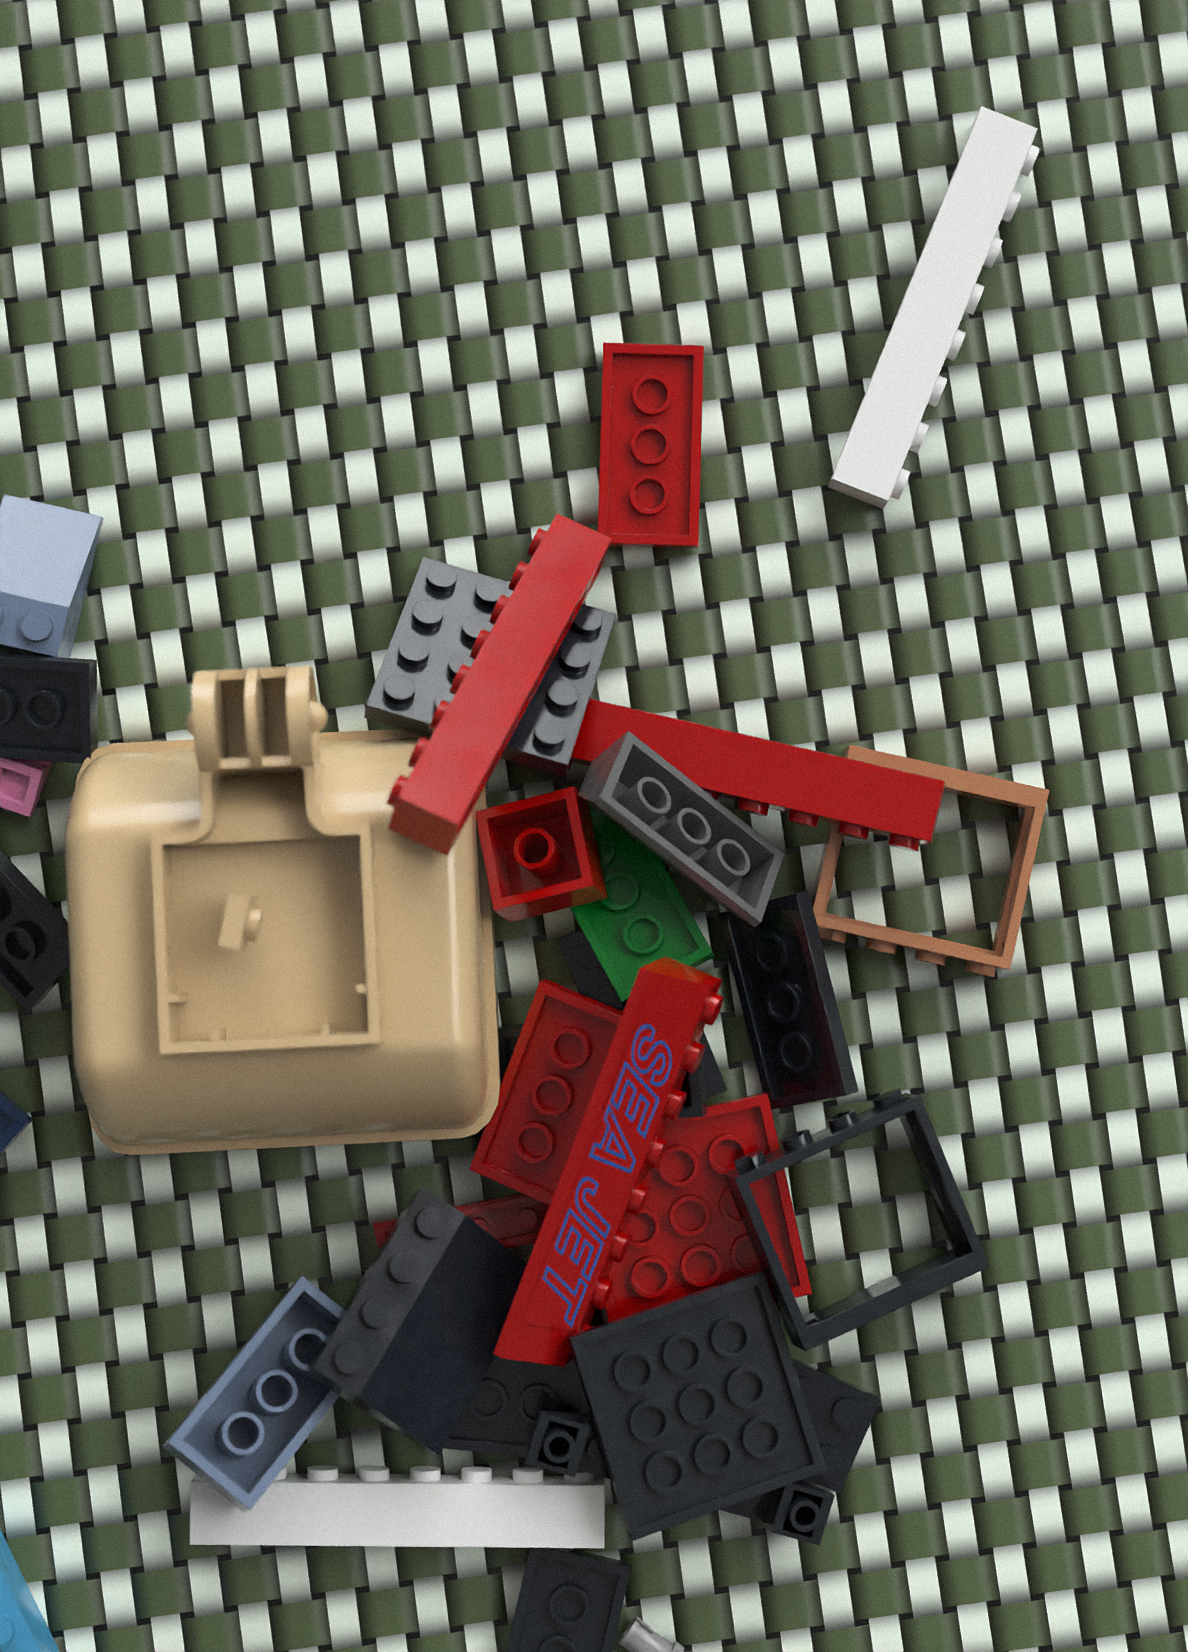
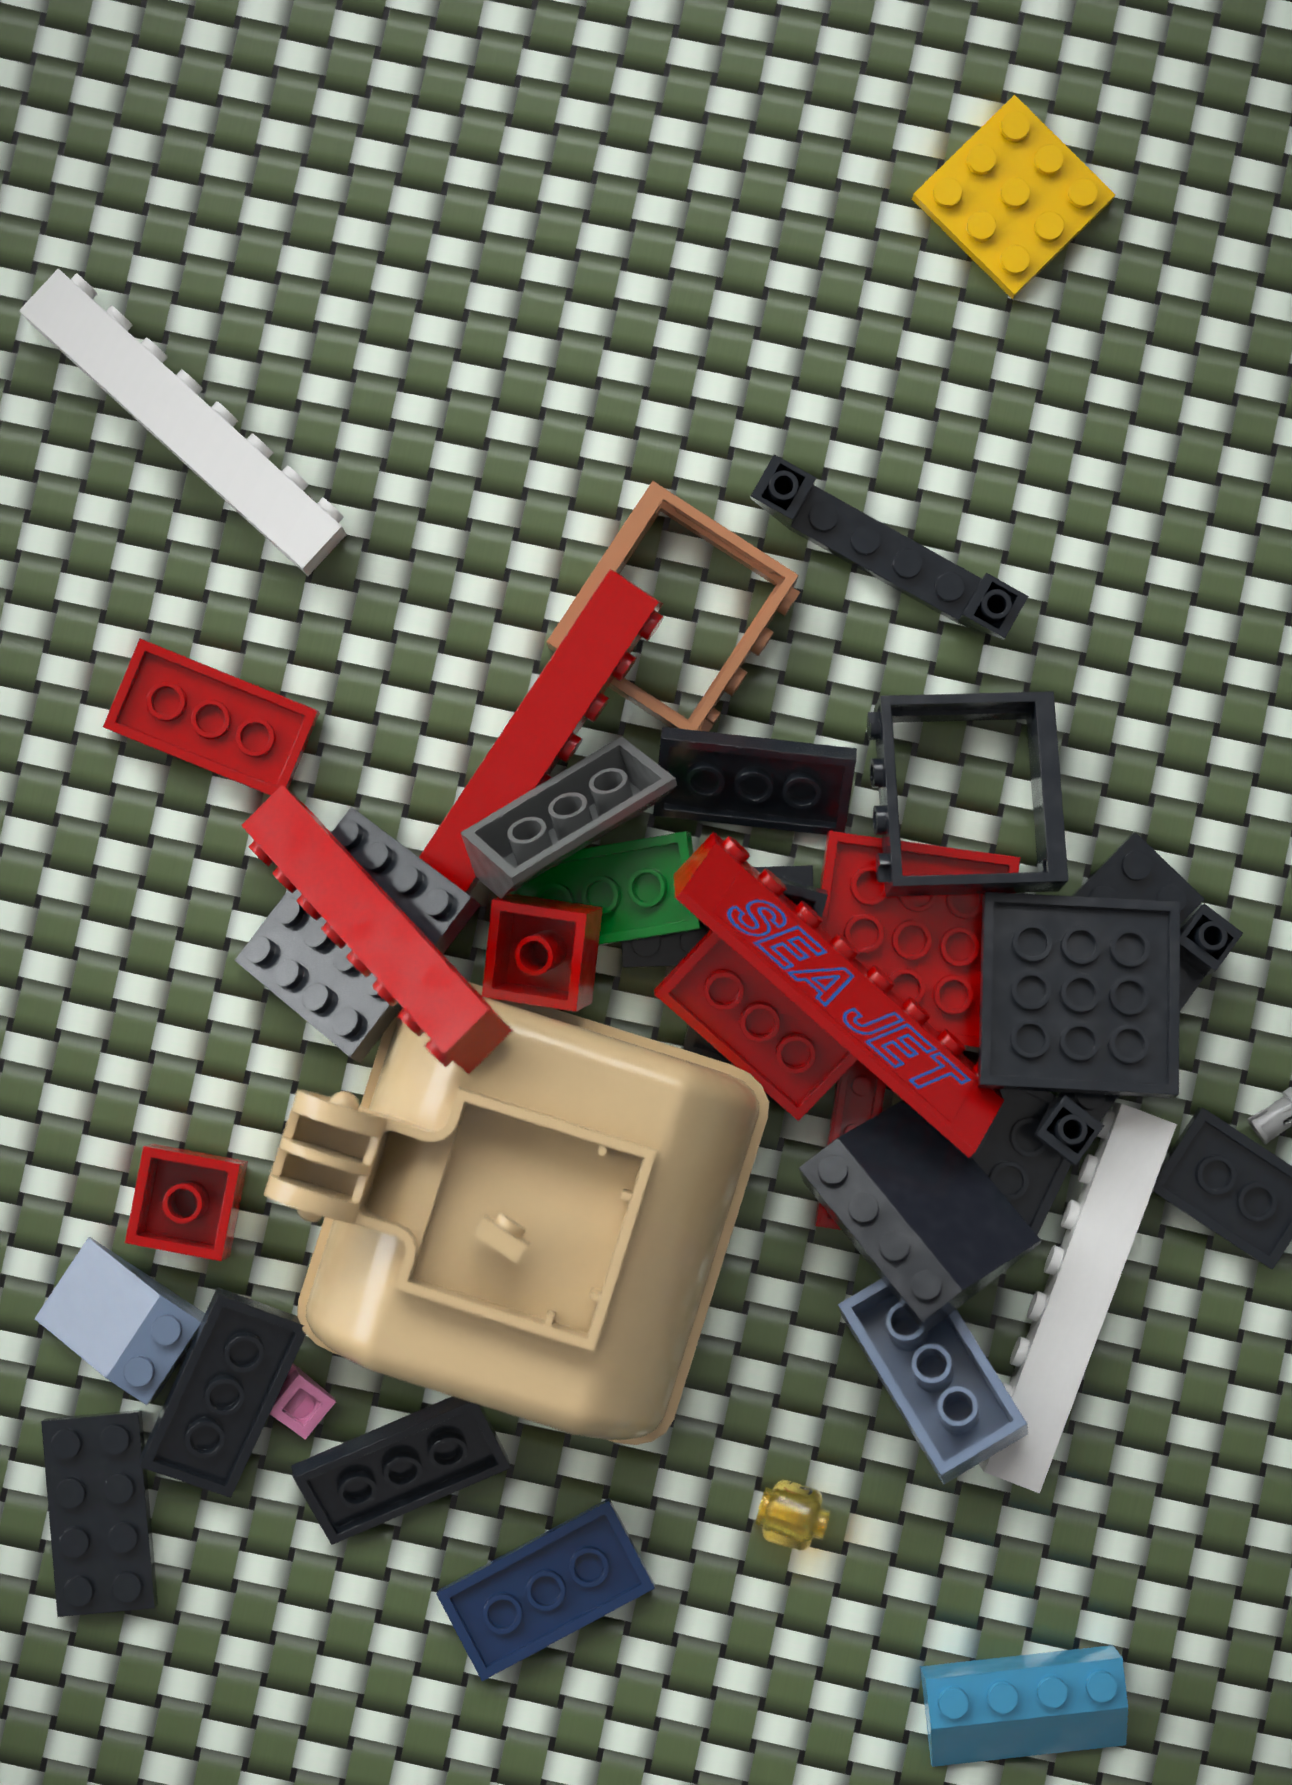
camera: 65 degrees left, 0 degrees up
none -> red brick [125,1144,248,1261]
none -> black slope [750,454,1029,640]
none -> clear yellow head [755,1480,831,1551]

